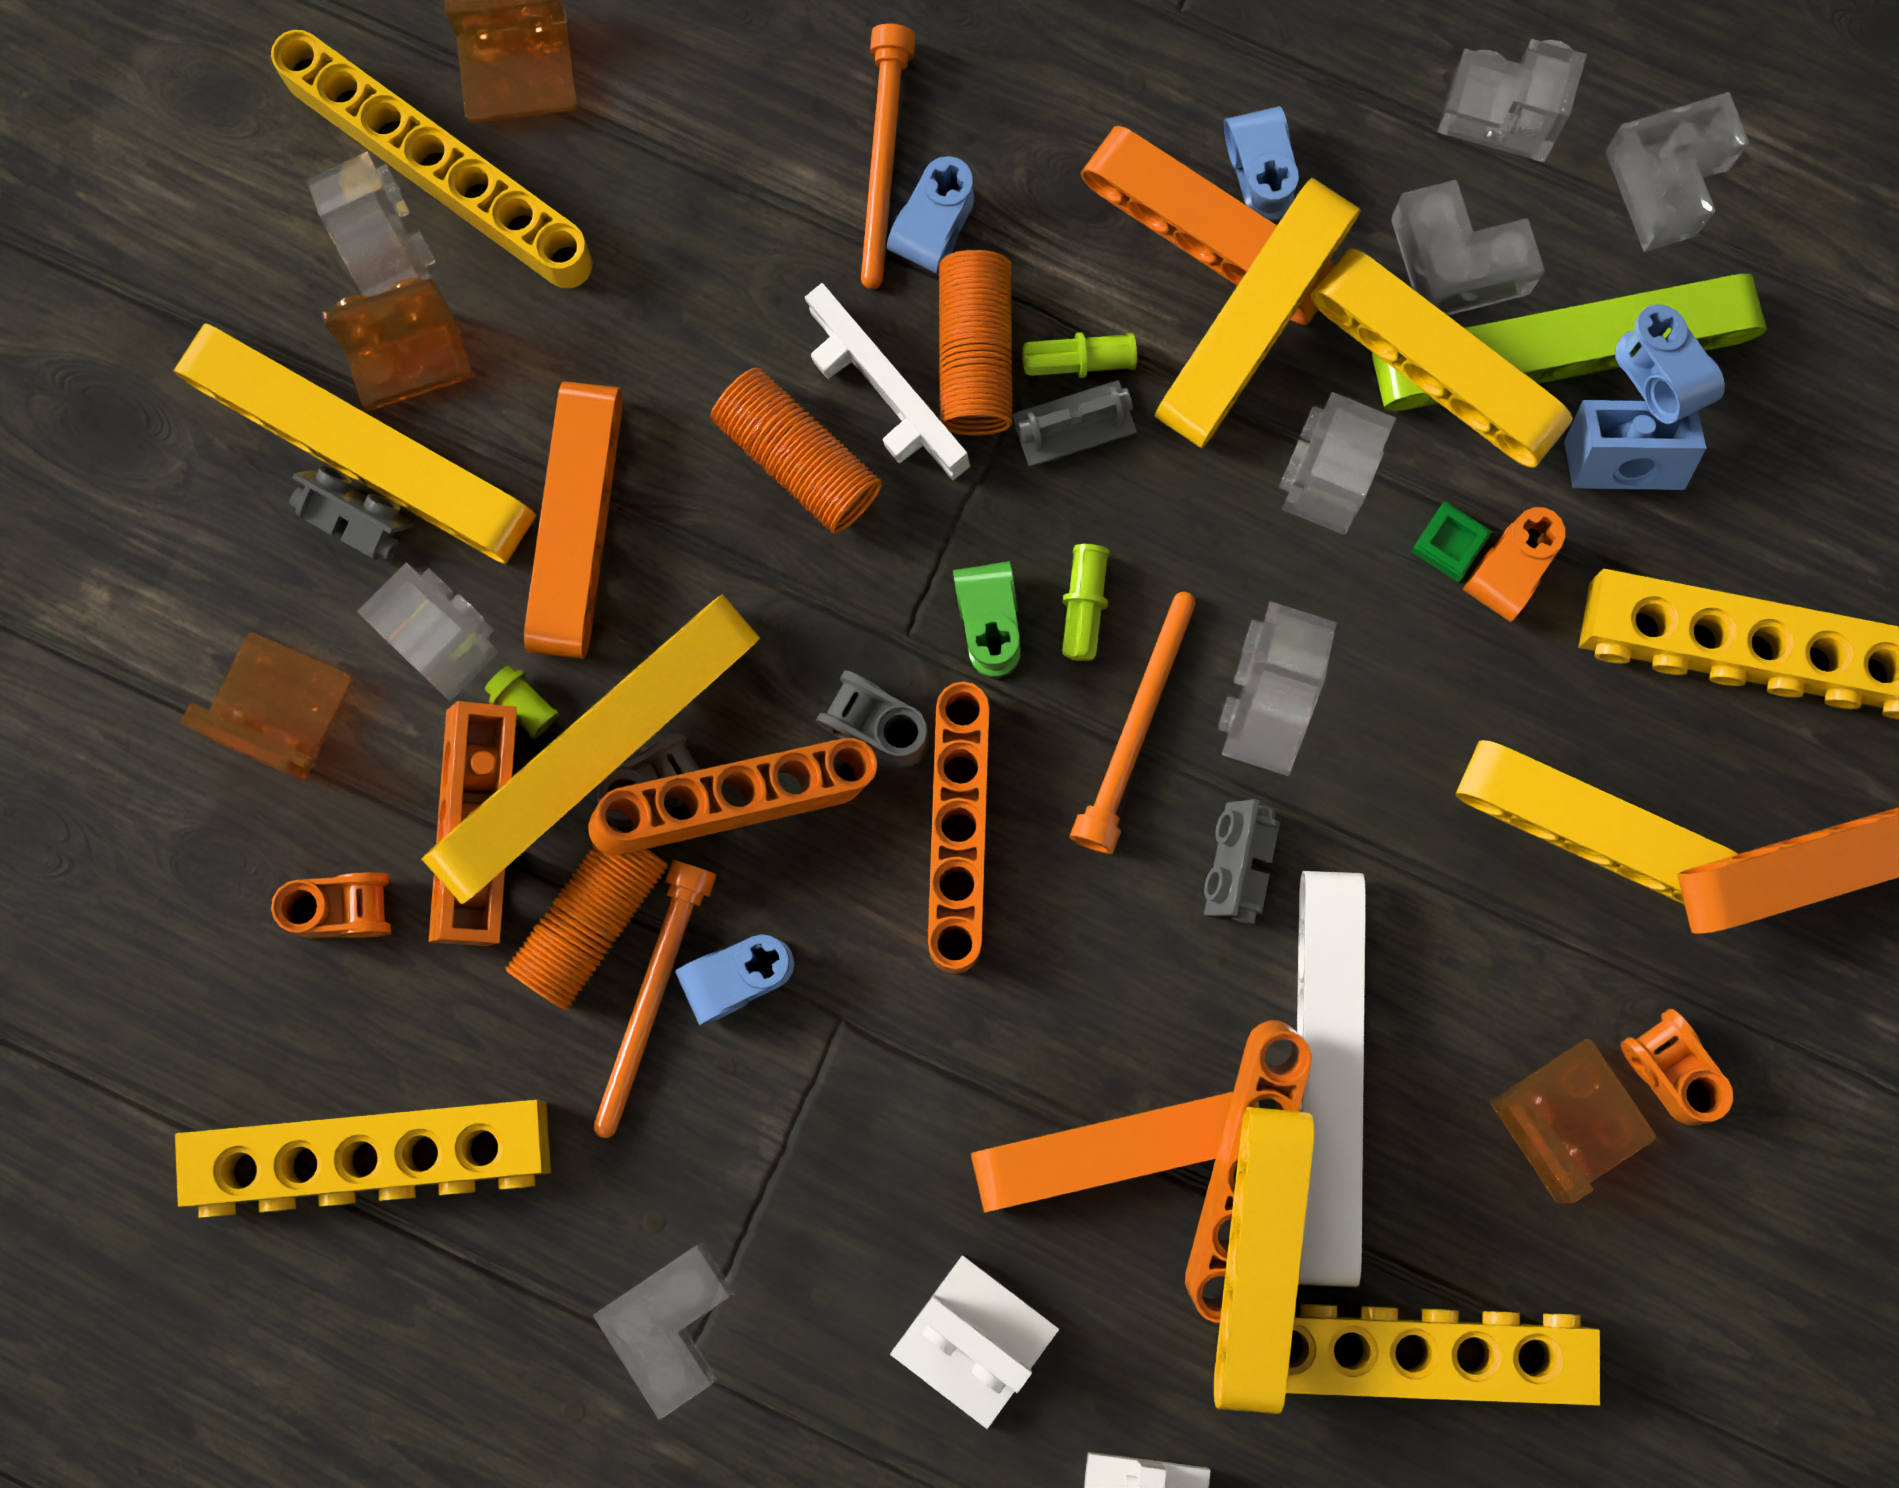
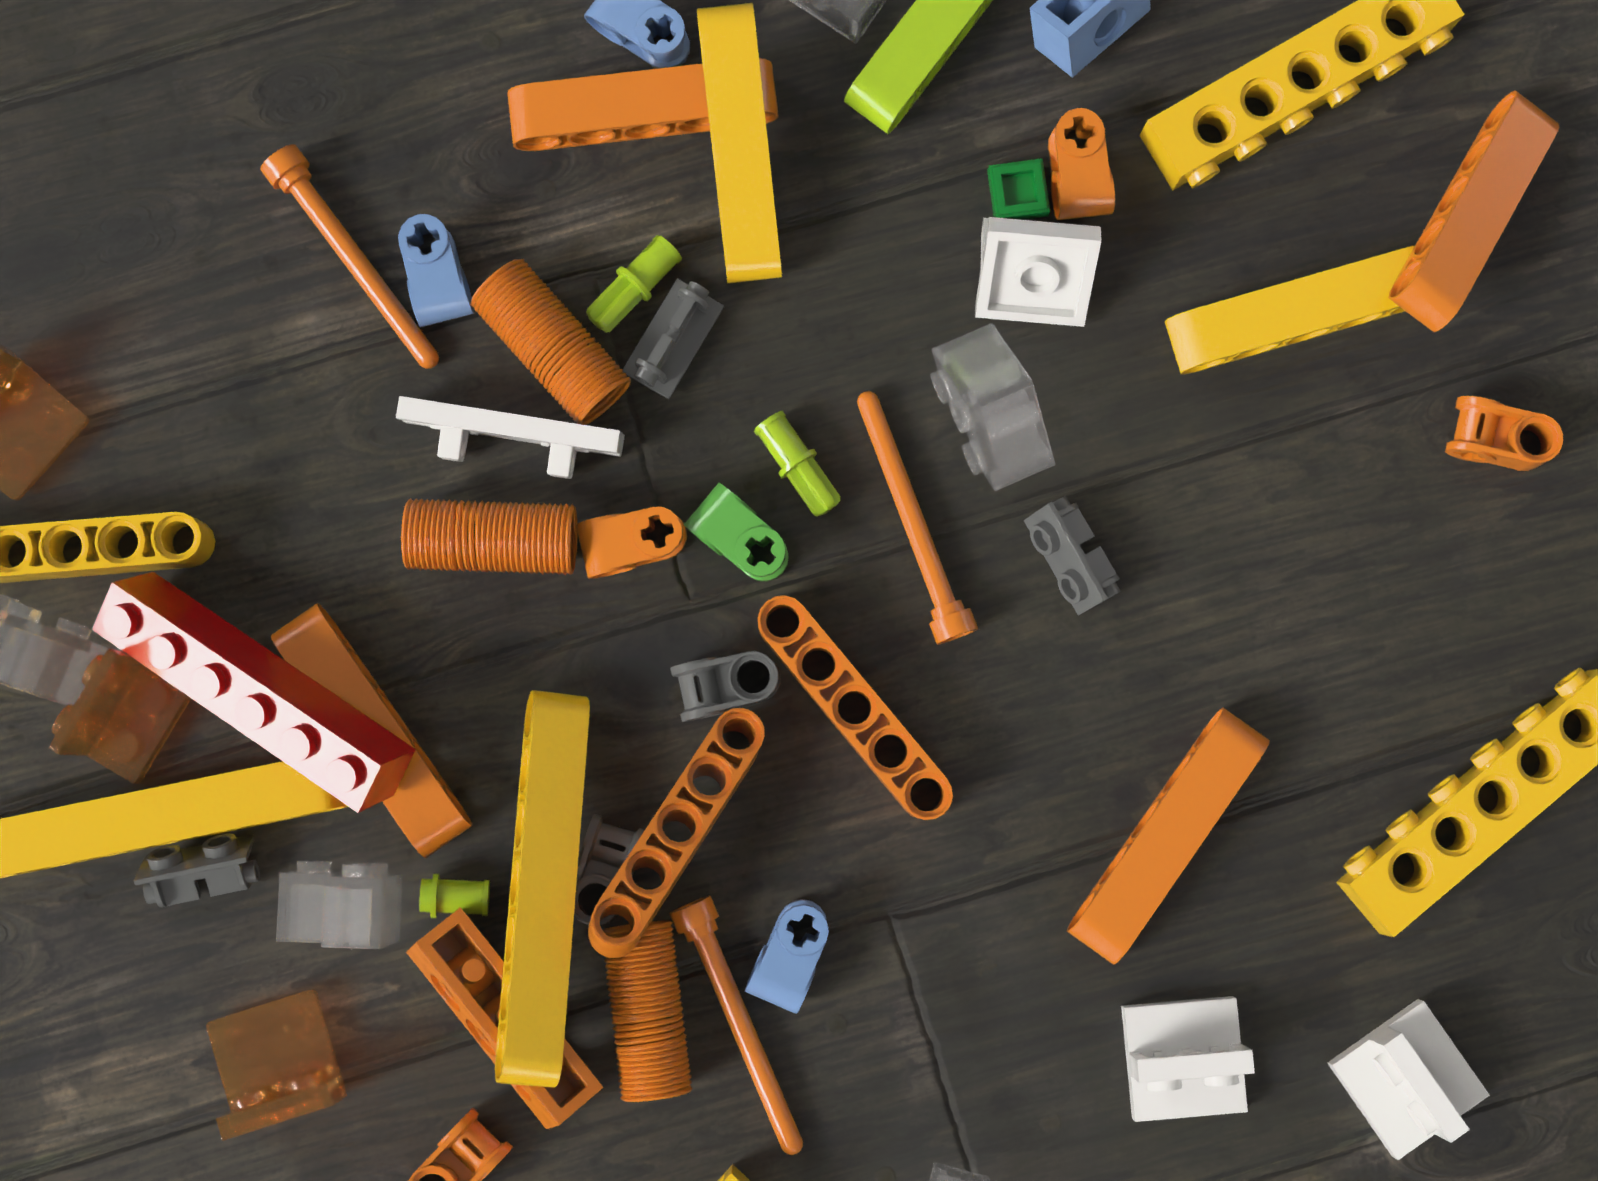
camera: 45 degrees left, 5 degrees up
orange beam [1185,1020,1312,1323] -> none
yellow beam [1214,1107,1314,1414] -> none
clear brick [1278,392,1396,535] -> none
white beam [1297,871,1365,1287] -> none
yellow beam [1311,249,1573,468] -> none
clear orange bracket [1489,1039,1656,1204] -> none
none -> brick [92,572,416,813]
none -> orange piece [576,507,687,579]
none -> white bracket [975,217,1101,327]

